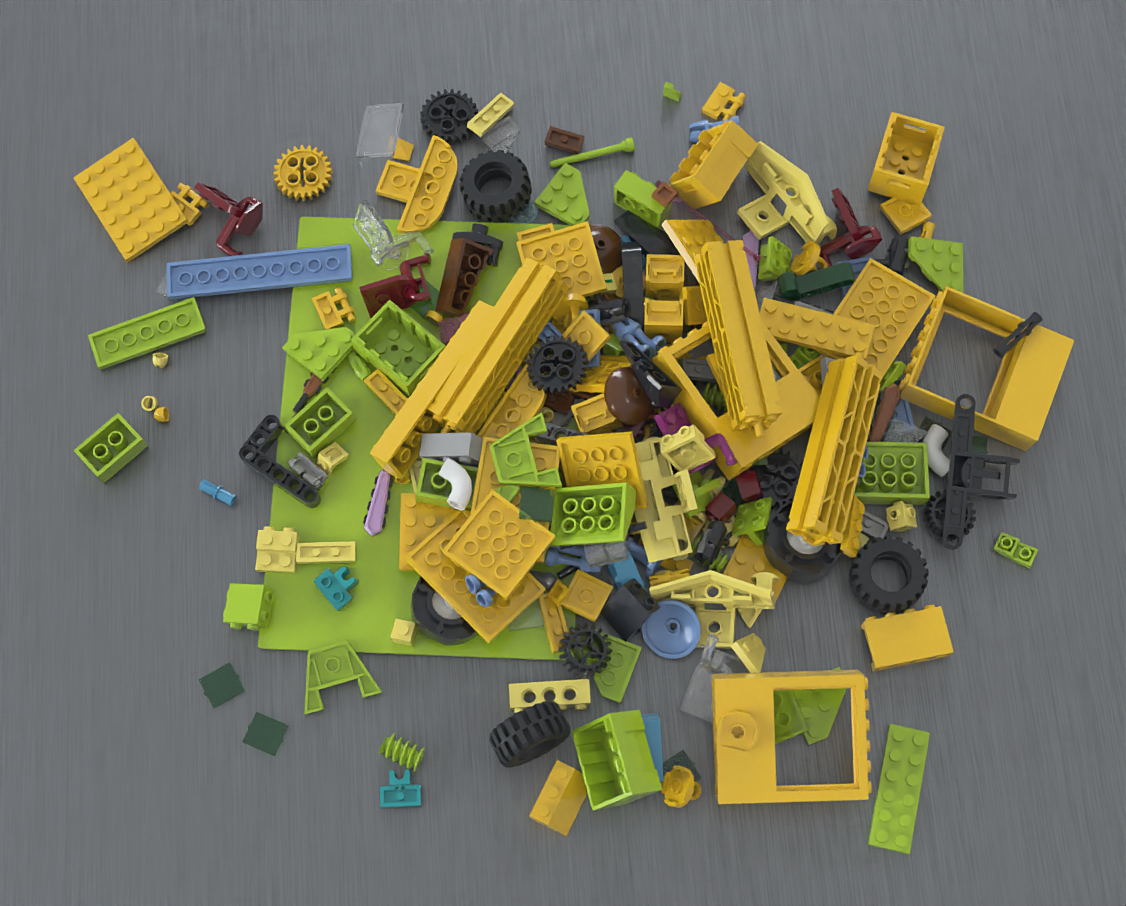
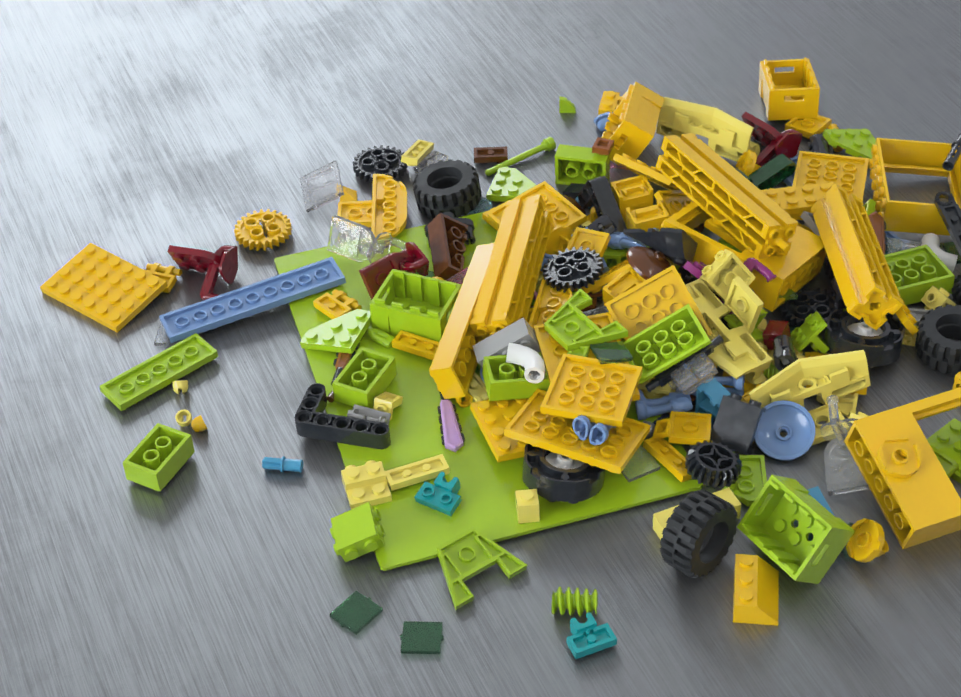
camera: 20 degrees left, 30 degrees down
dark red brick [736,470,764,502] -> none

